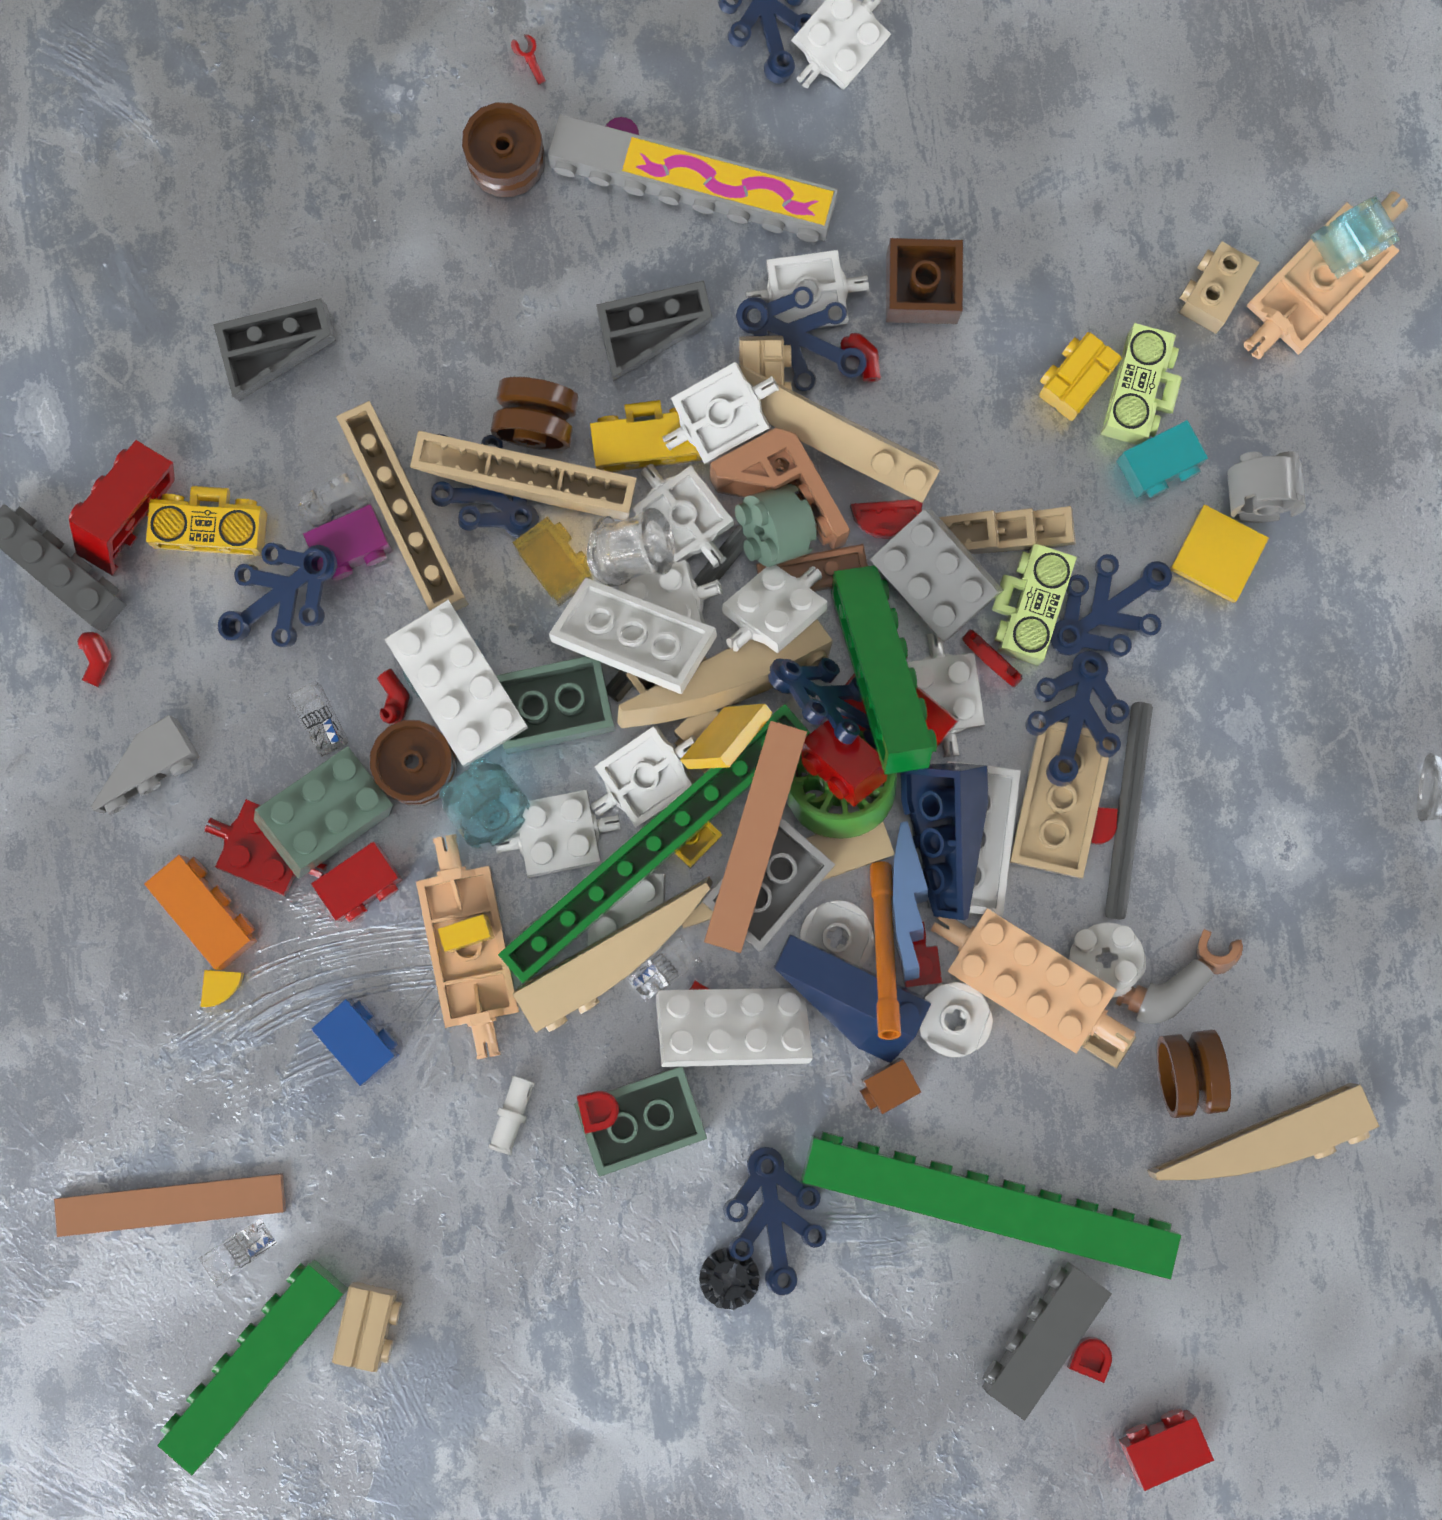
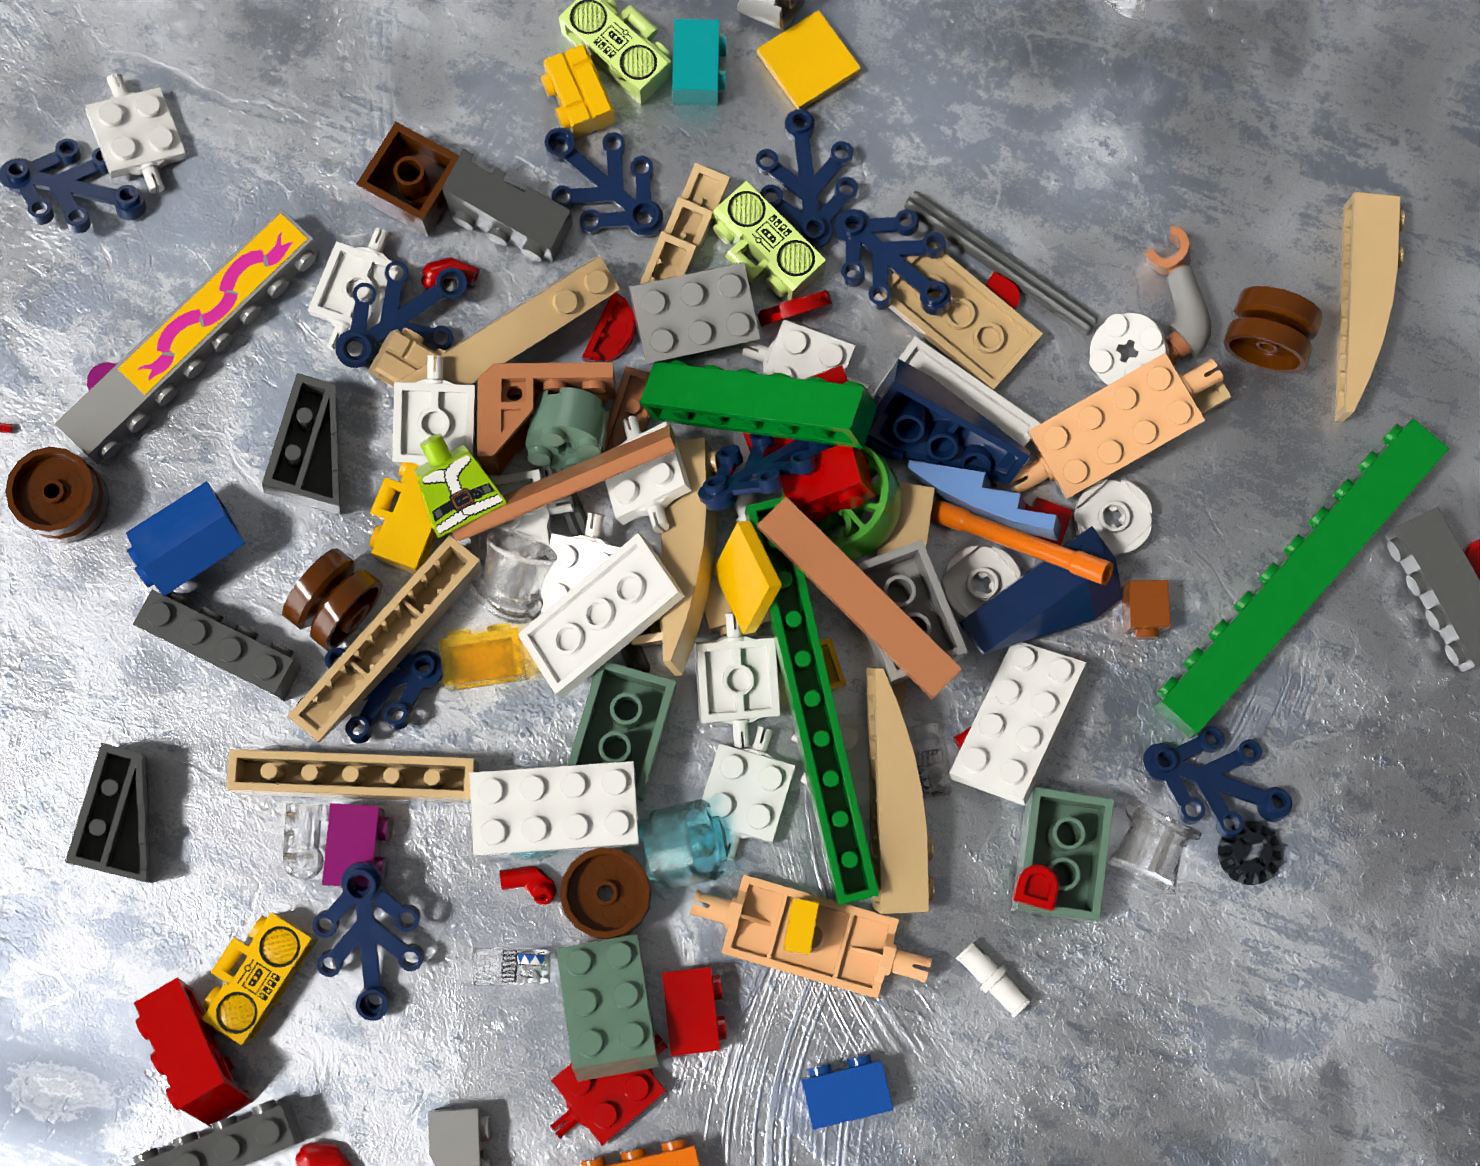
camera: 60 degrees left, 5 degrees down
none -> blue brick [126,481,246,597]
none -> dark grey brick [132,589,302,701]
none -> torso [414,434,506,538]
none -> dark grey wedge [442,149,573,263]
none -> nougat tile [451,425,676,541]
none -> dark blue plant [545,128,664,237]
none -> clear hat [1106,799,1203,895]

